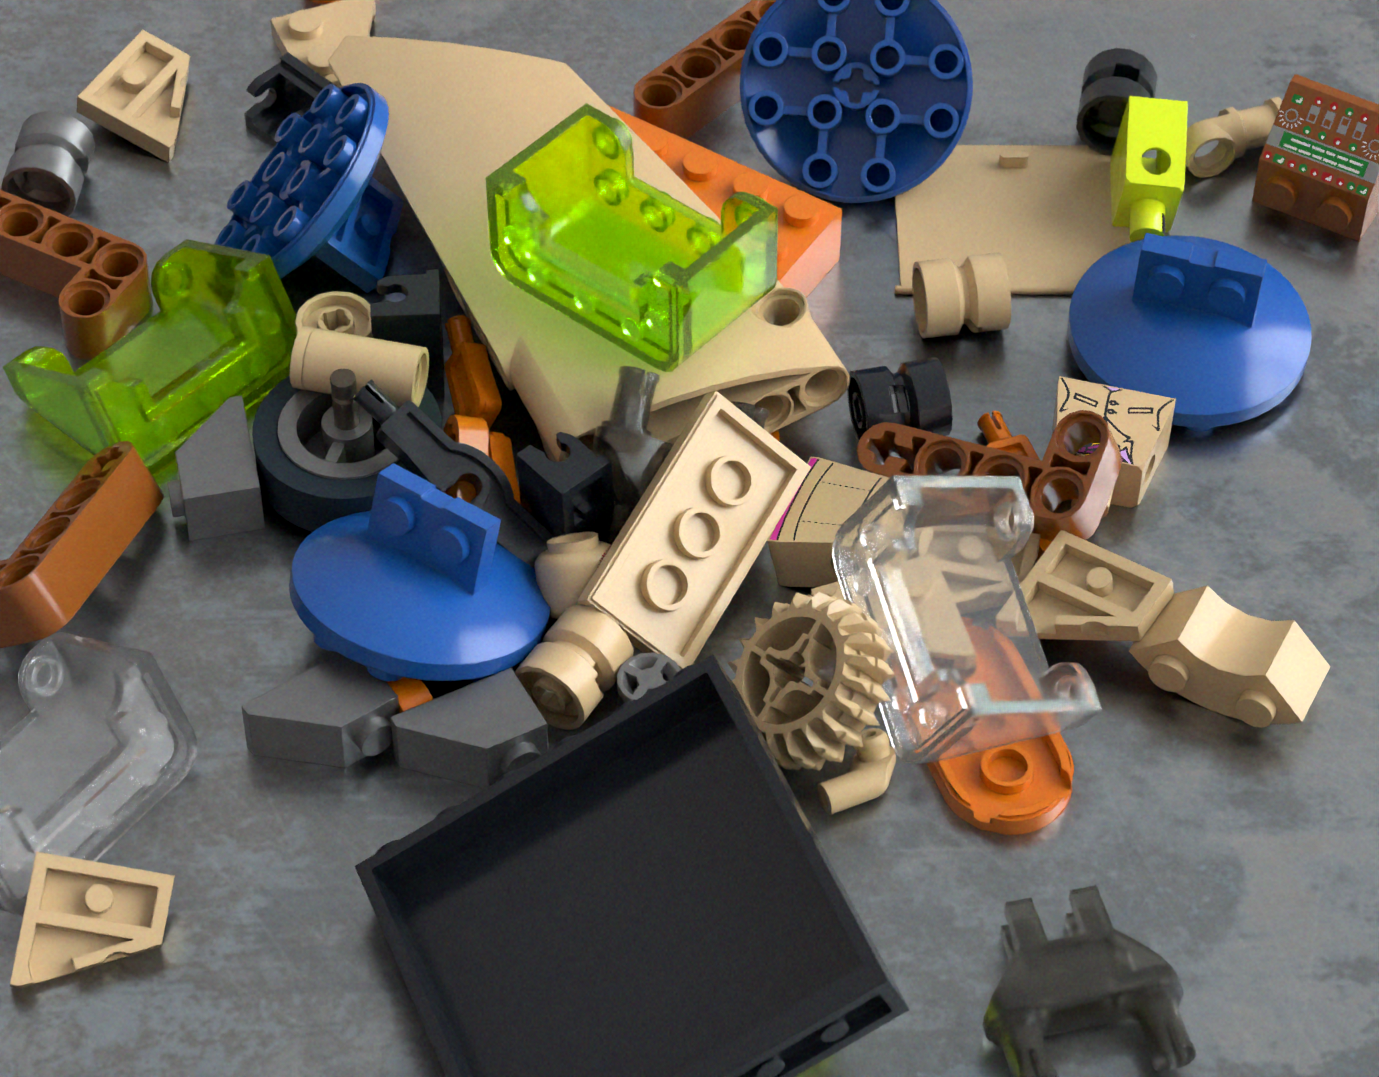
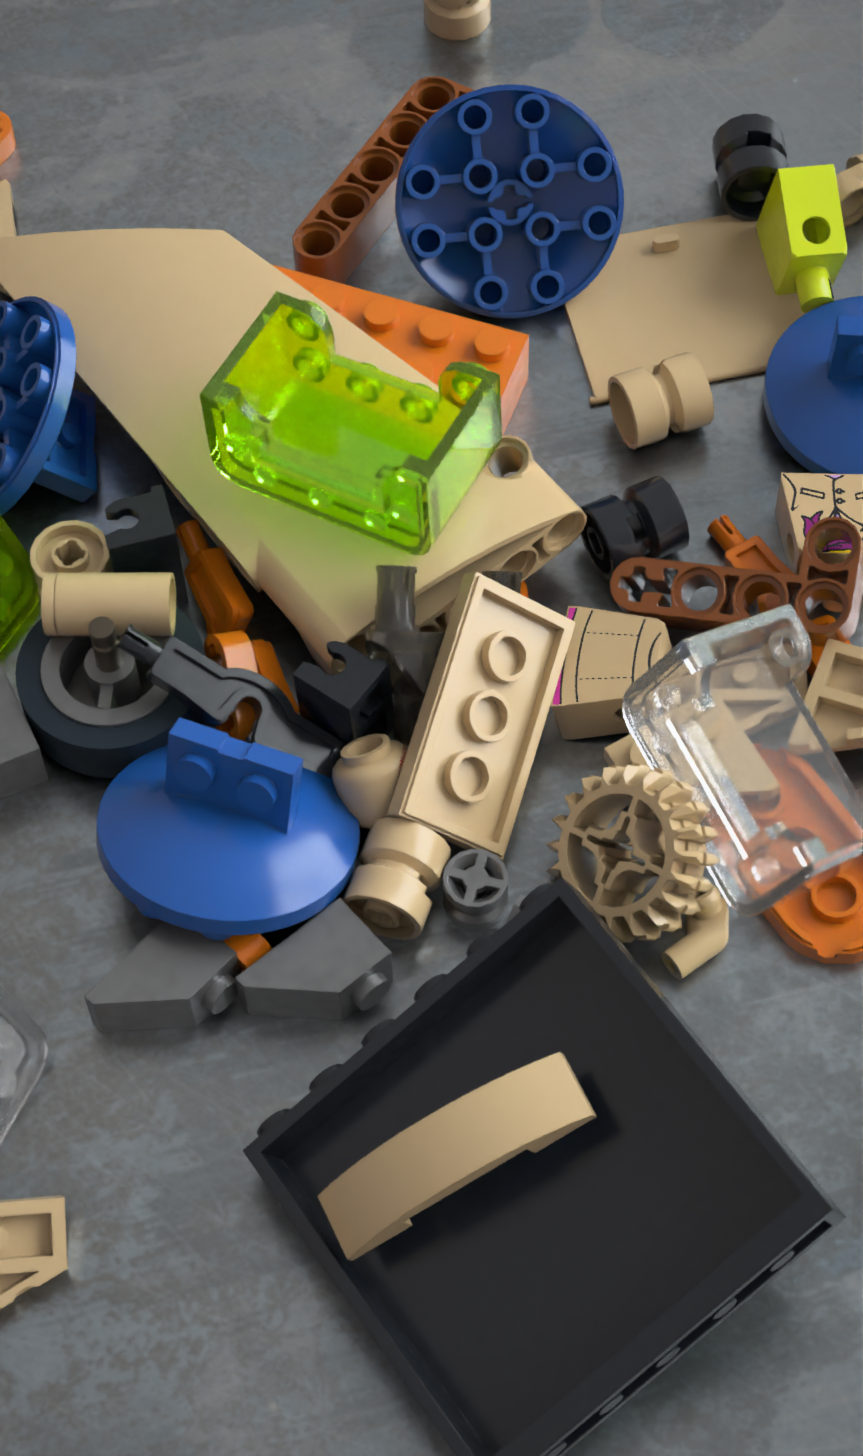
camera: 10 degrees left, 10 degrees up
none -> tan slope [318,1052,597,1261]

